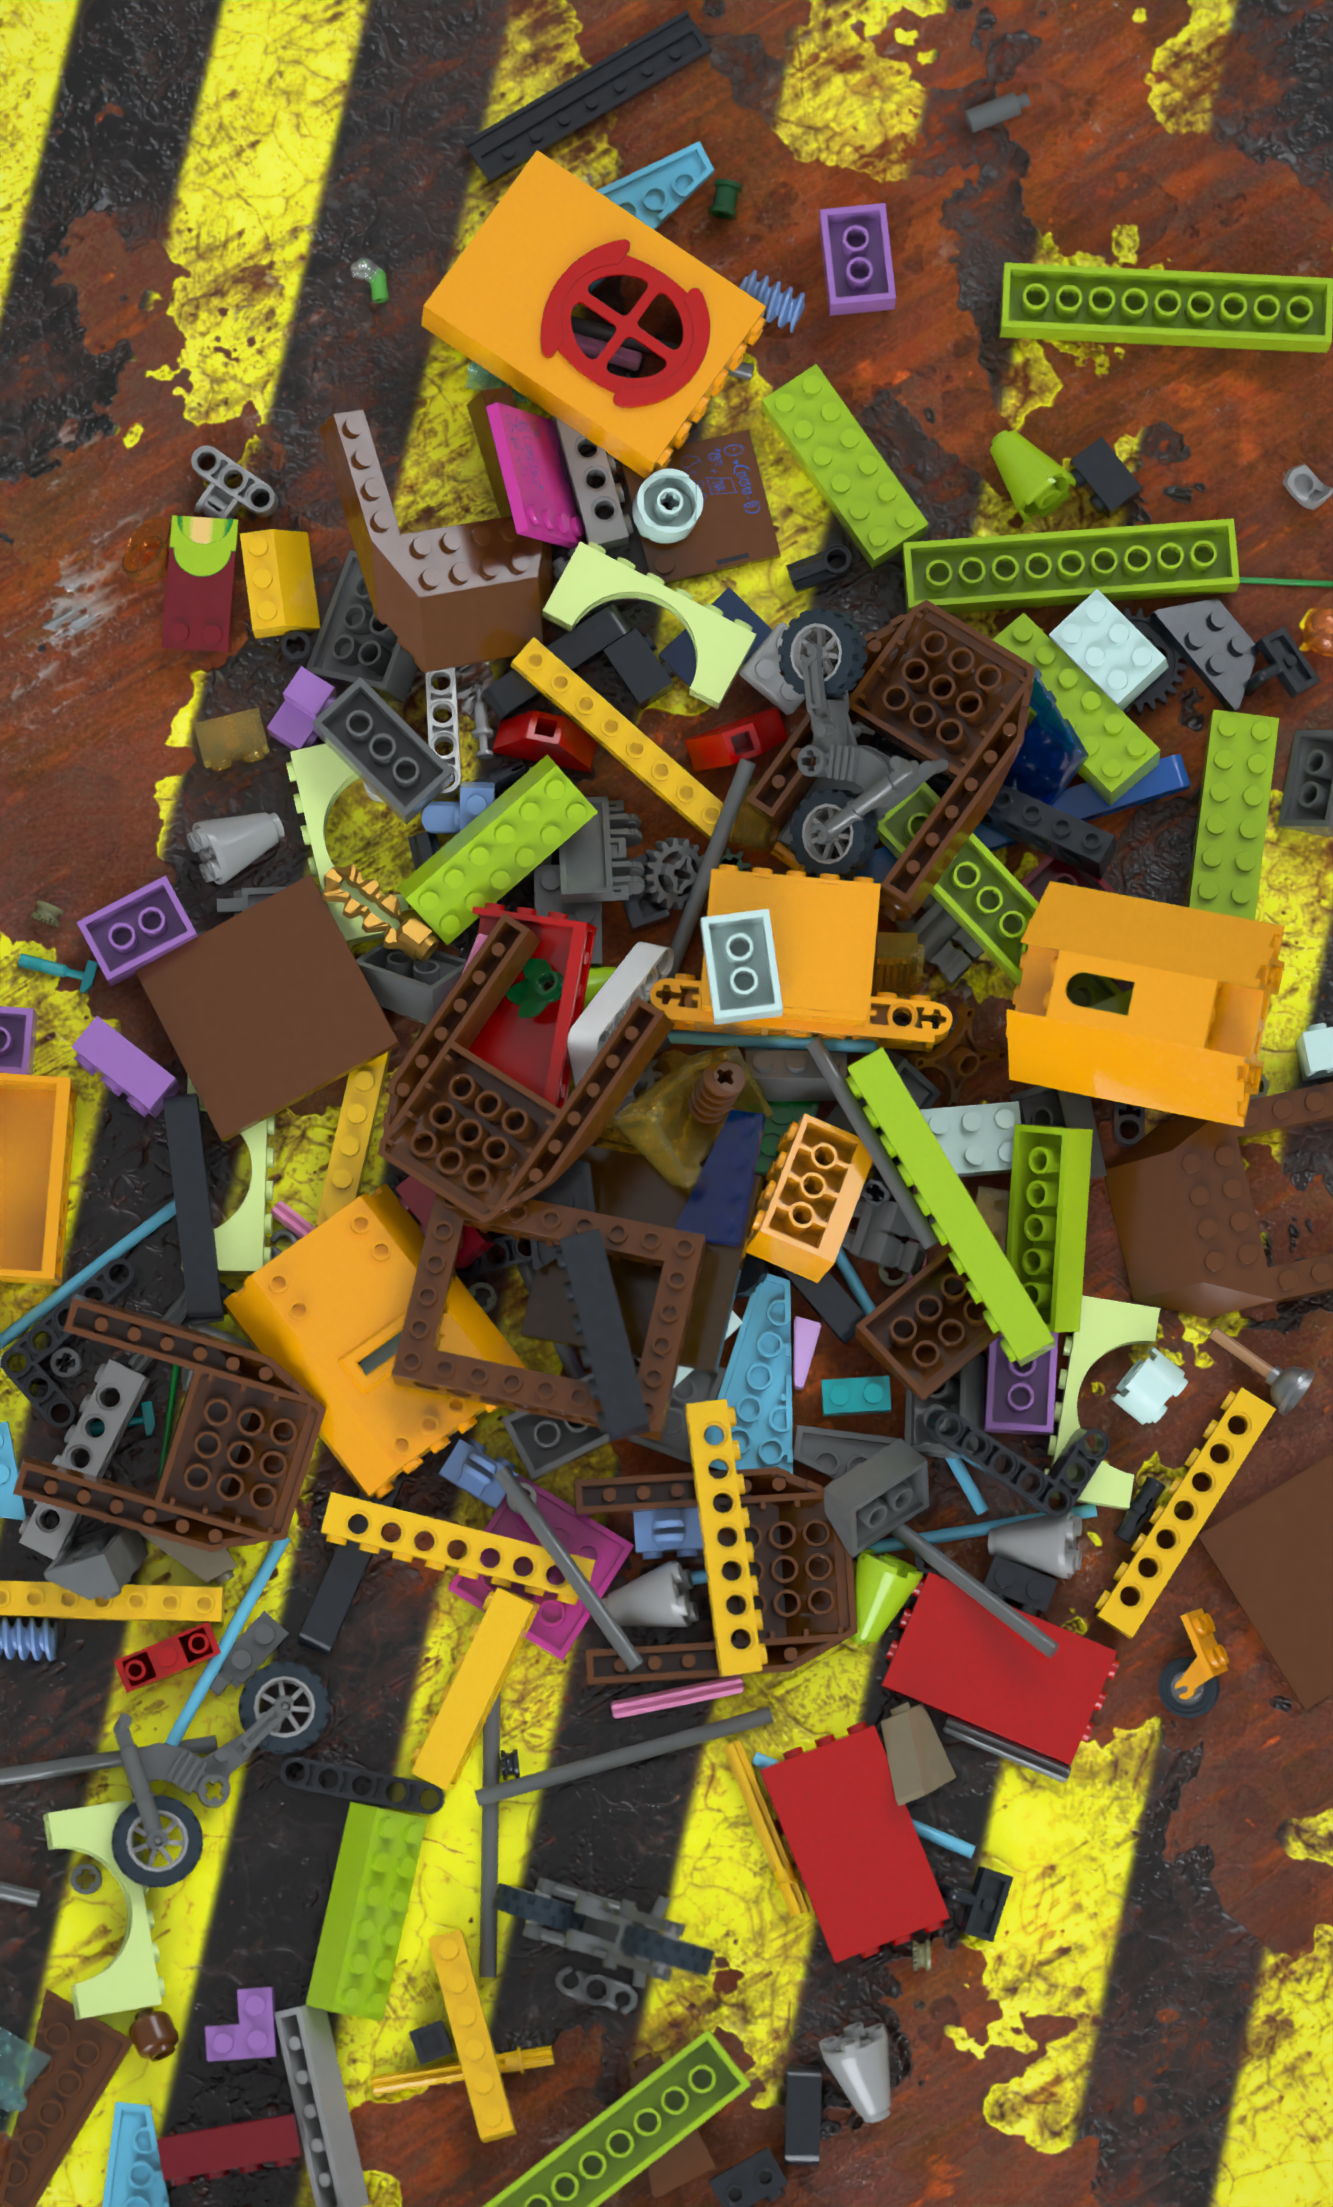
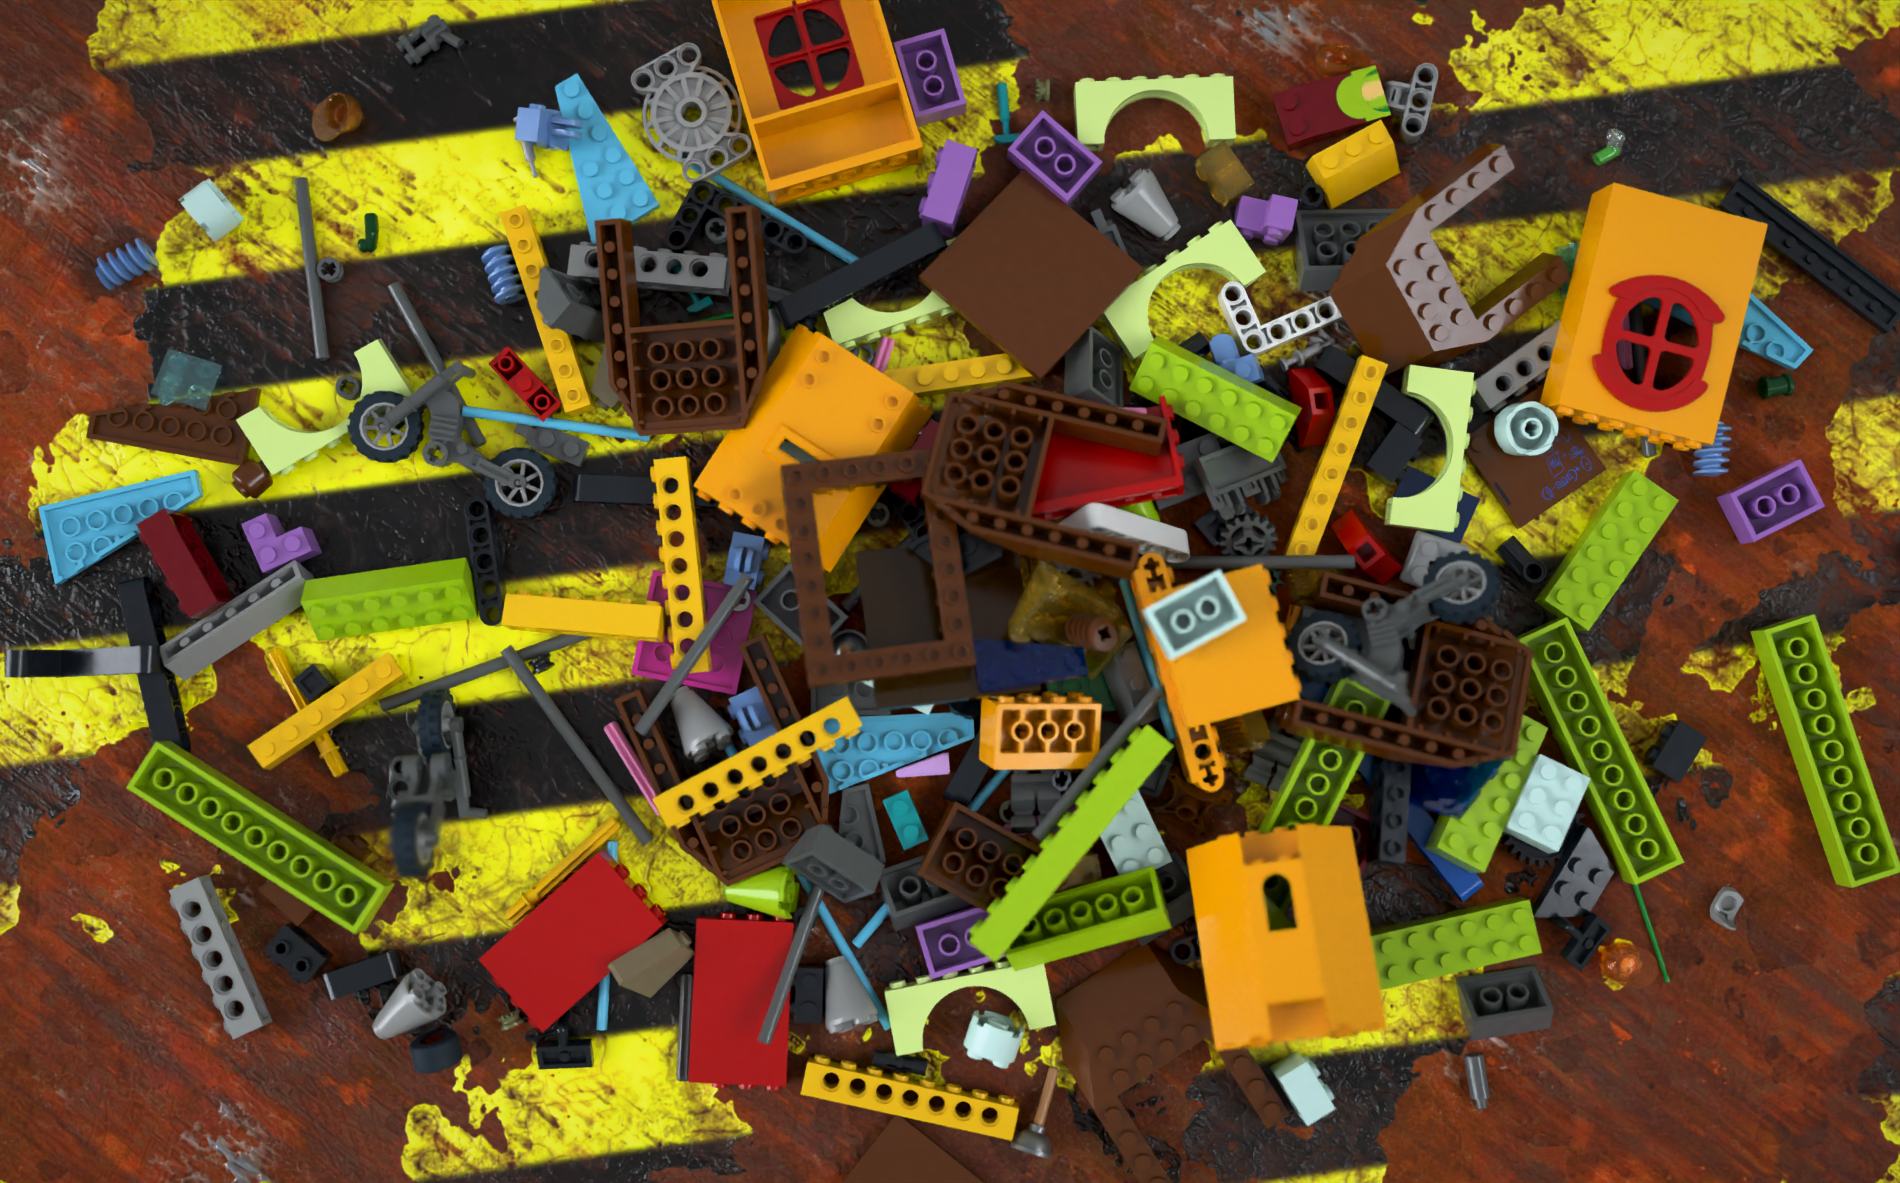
camera: 65 degrees right, 5 degrees up
dark grey brick [312,677,454,825] -> none
pearl gold sword [321,864,439,962] -> none
dark pink plate [486,402,585,549] -> none
dark green plate [505,958,564,1019] -> none
black brick [555,1229,650,1442] -> none
black beam [926,1410,1110,1517] -> none
lime cone [990,430,1076,523] -> none
plate [1158,1608,1229,1718] -> none
none -> black wheel [409,1029,463,1074]
none -> yellowish green arch [1073,73,1236,151]

